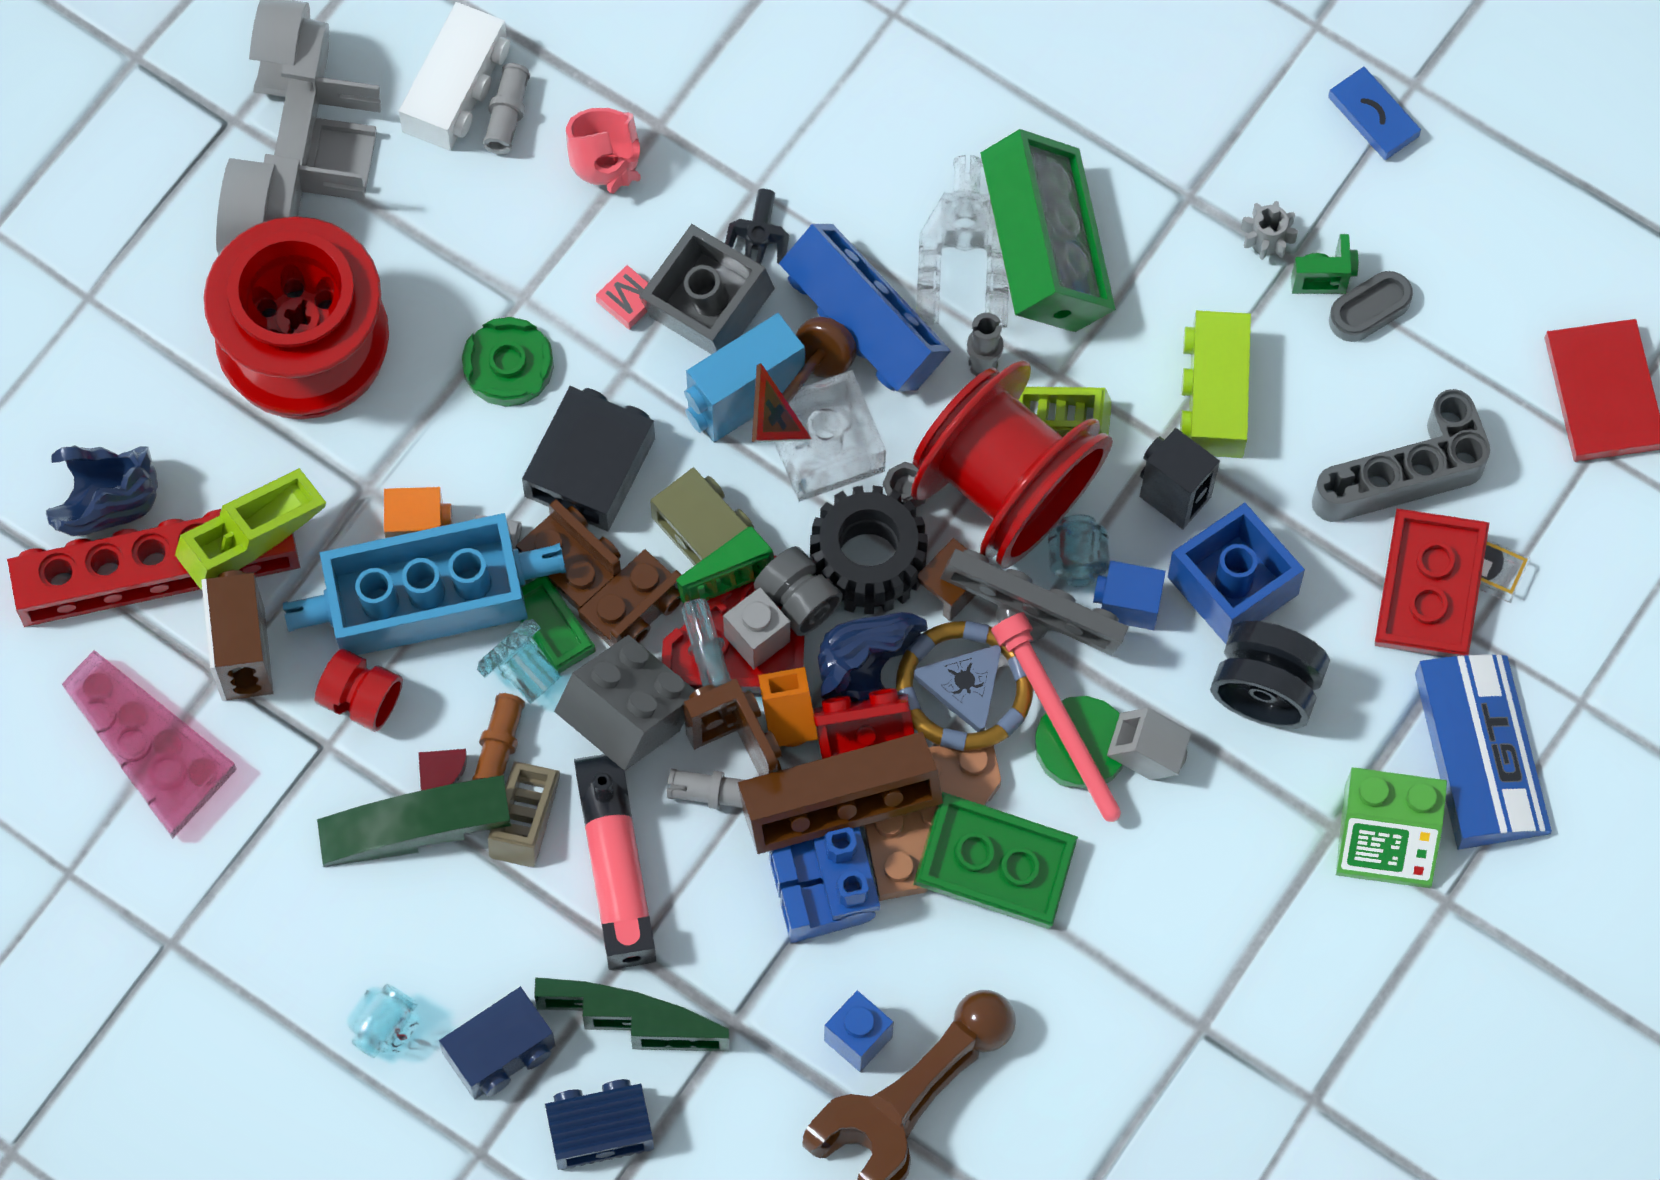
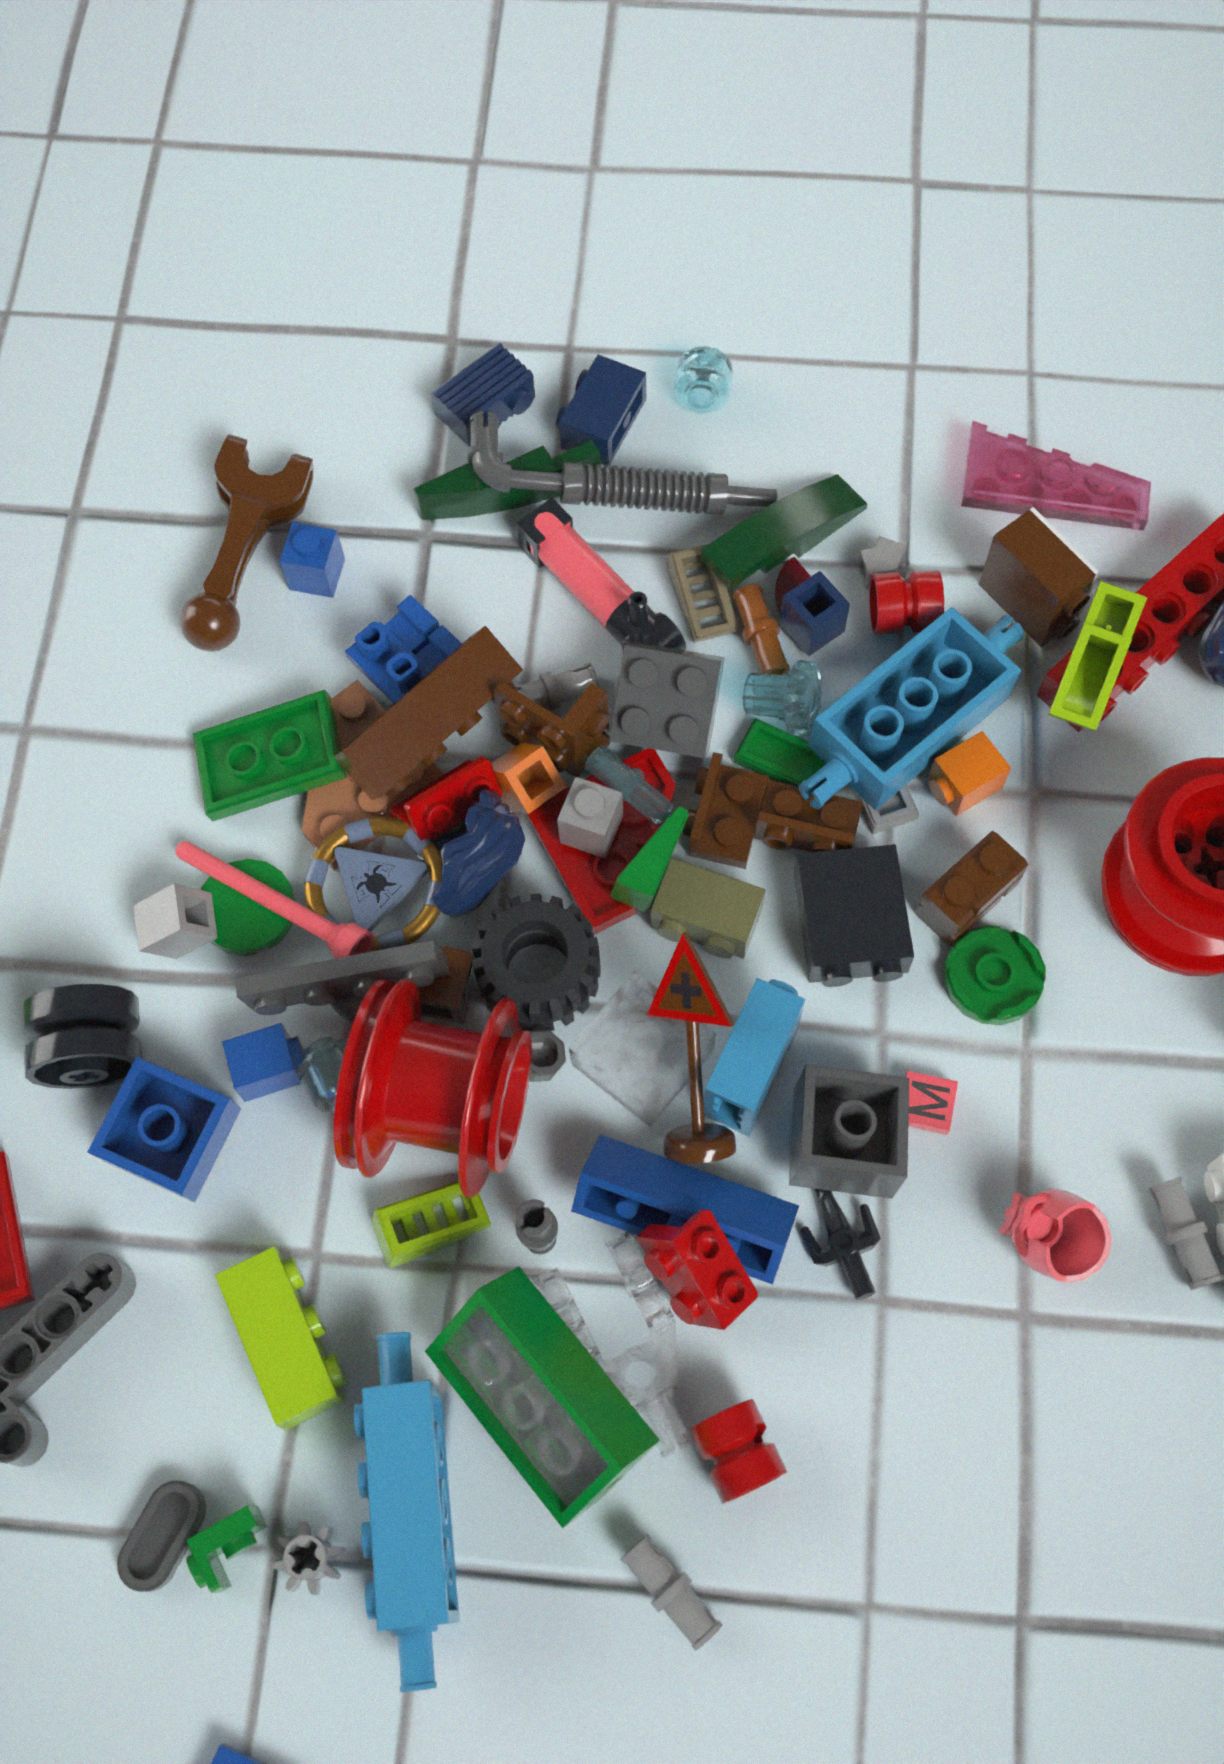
camera: 155 degrees right, 0 degrees up
dark grey wheel [754,546,843,636] -> none
black brick [1139,427,1220,529] -> none
none -> dark azure brick [354,1332,460,1693]
none -> dark grey piece [467,411,777,515]
none -> light grey pin [621,1534,722,1651]
none -> red bracket [636,1209,758,1330]
none -> red wheel [689,1399,788,1504]
none -> dark blue brick [779,571,850,657]
none -> light grey piece [858,536,907,590]
none -> reddish brown brick [915,831,1029,946]

